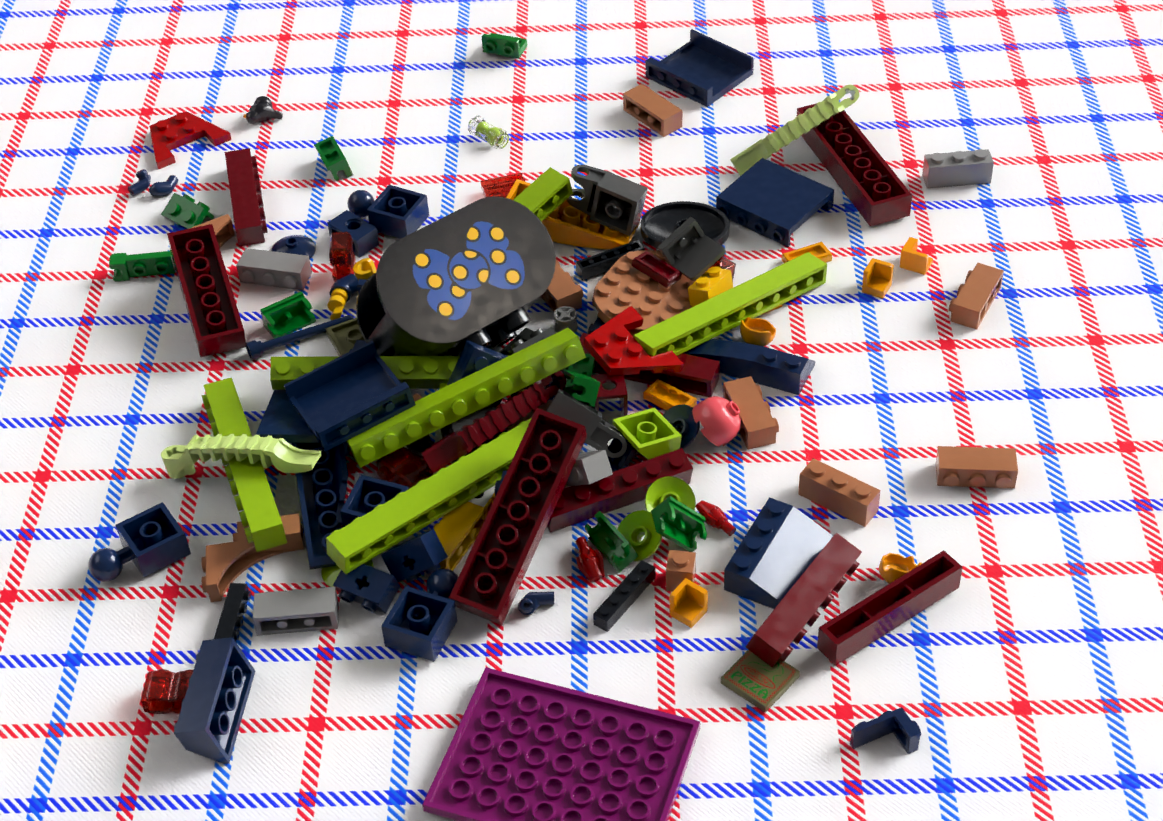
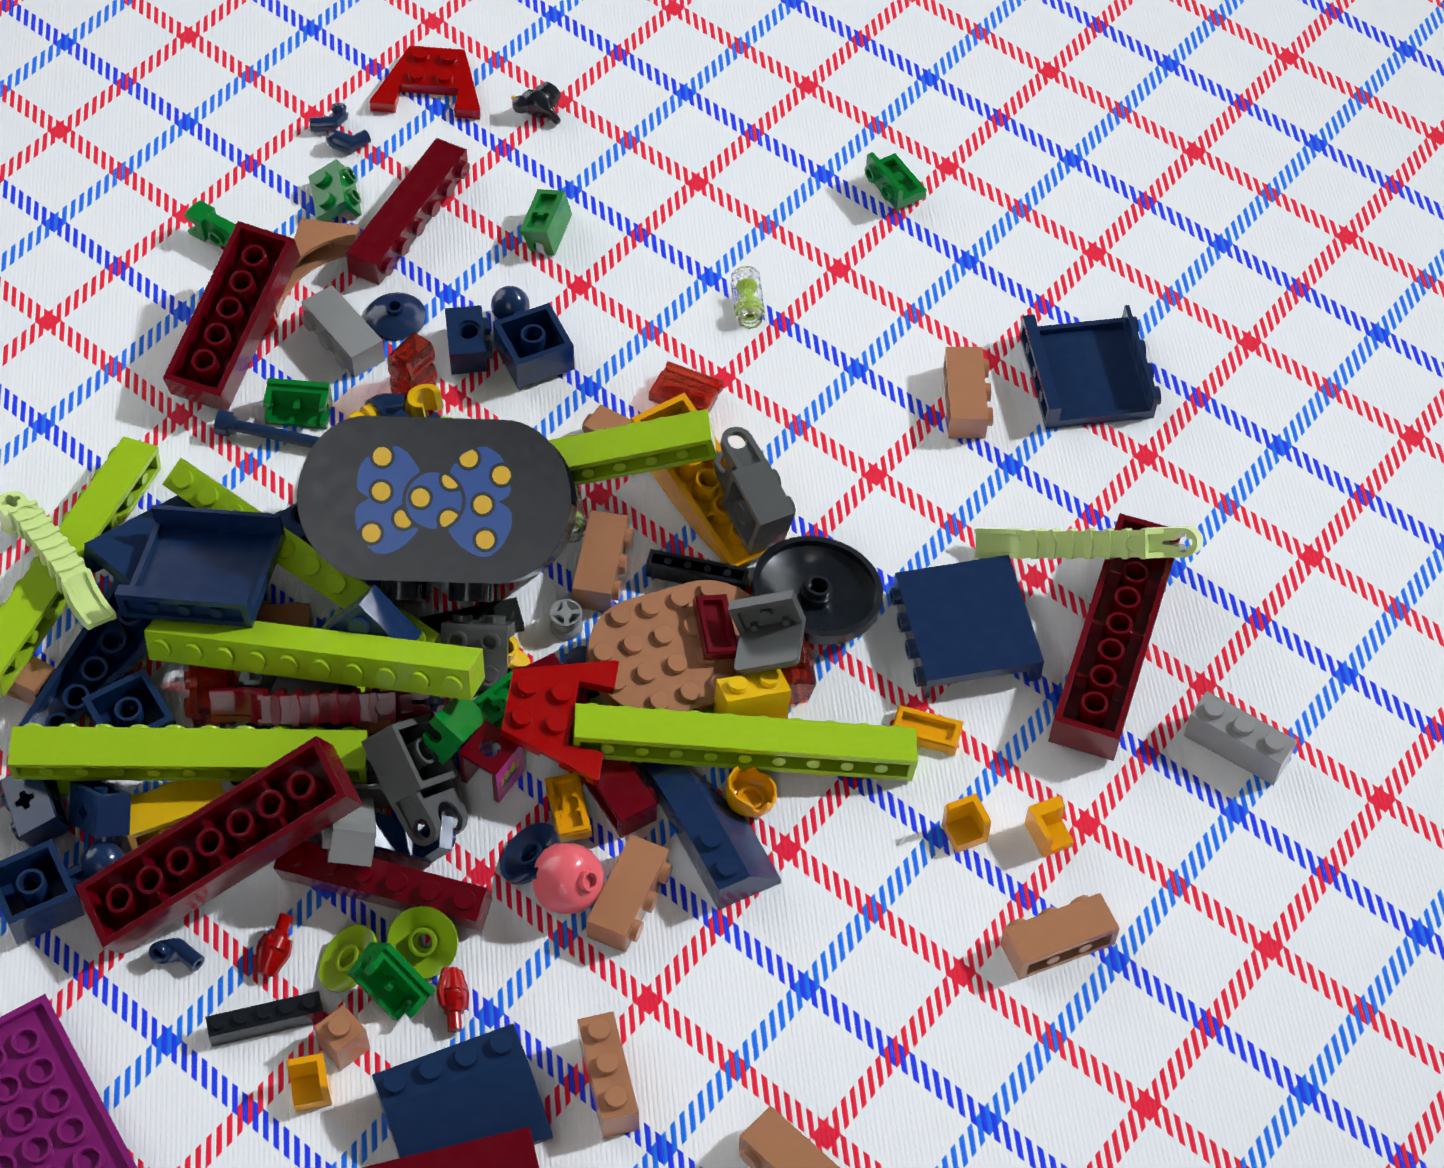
camera: 35 degrees right, 10 degrees up
green hinge [585,511,639,573] -> none
lime slope [612,407,682,459] -> none

